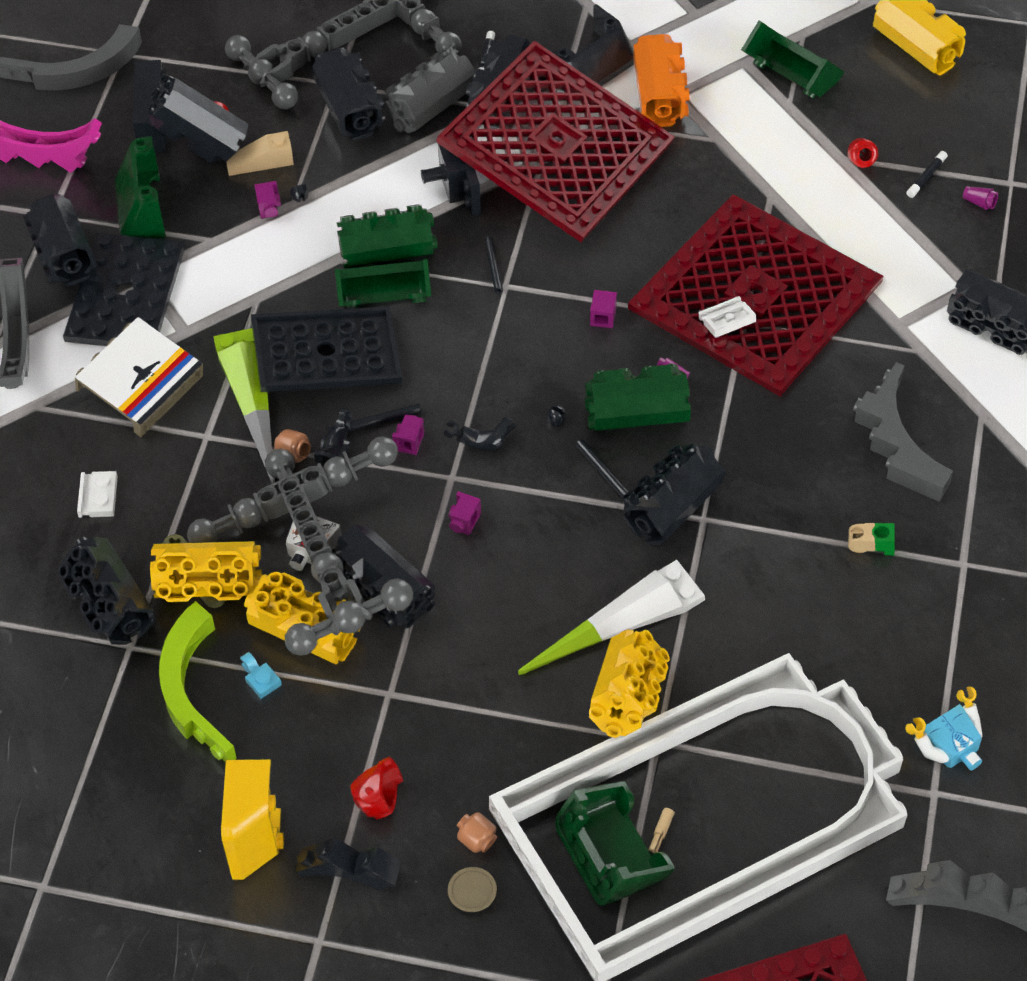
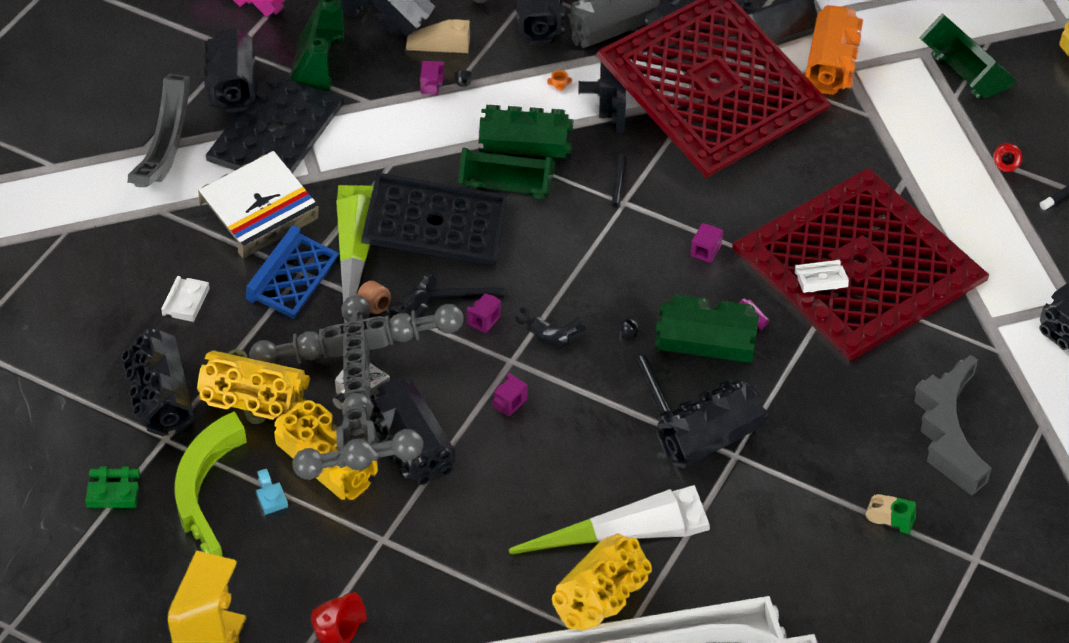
camera: 15 degrees right, 5 degrees down
none -> green plate [85,466,140,508]
none -> blue fence [245,225,339,319]
none -> orange plate [547,70,572,91]

